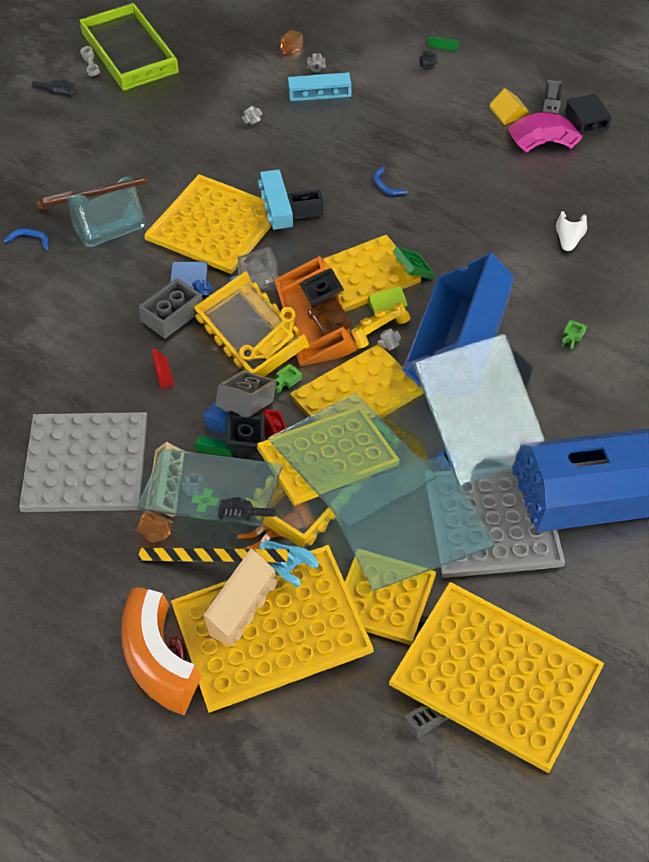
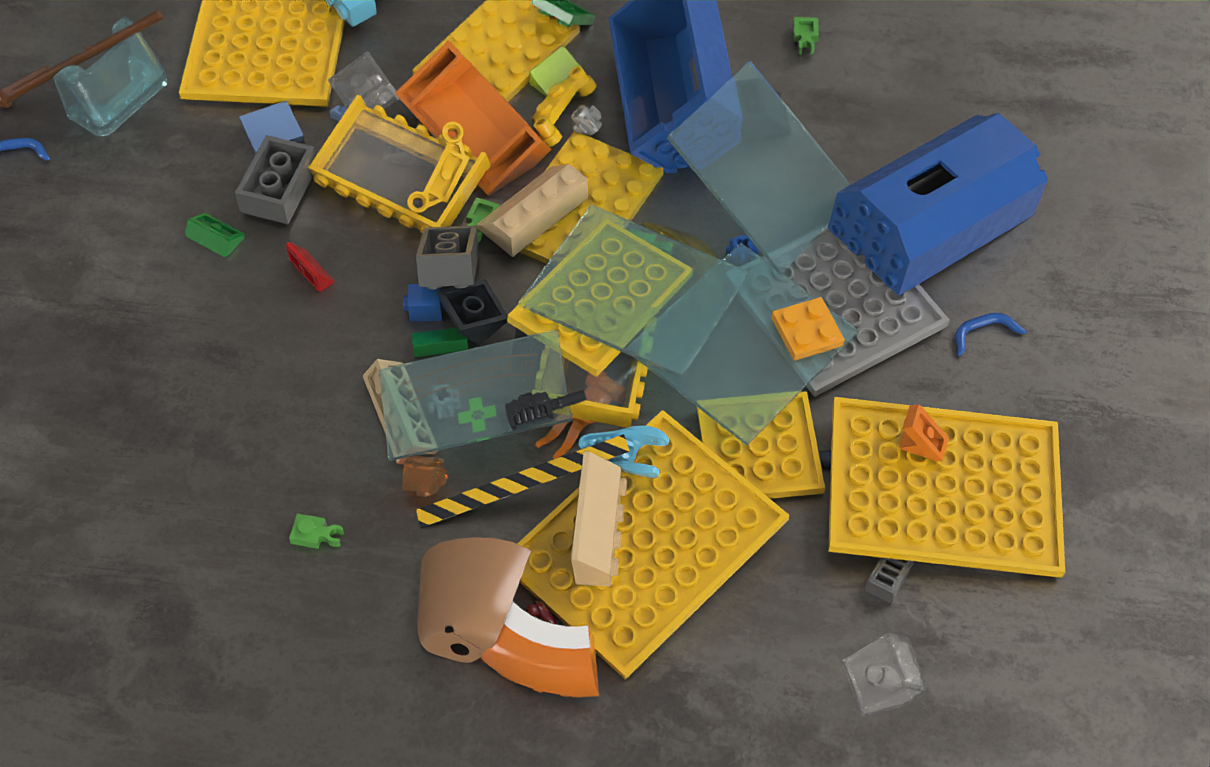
camera: 25 degrees left, 5 degrees up
light grey plate [19,412,148,512] -> none
blue gear [192,279,212,300] -> none
red slope [259,409,289,440] -> none
black slope [300,268,344,308] -> none
reddish brown plate [307,297,353,337] -> none
none -> green slope [185,212,245,257]
none -> bright green plate [289,513,344,549]
none -> medium nougat piece [417,537,531,663]
none -> tan slope [476,164,588,257]
none -> light orange plate [771,297,845,361]
none -> clear slope [842,632,930,716]
none -> orange slope [899,404,949,461]
none -> blue animal [955,313,1027,356]

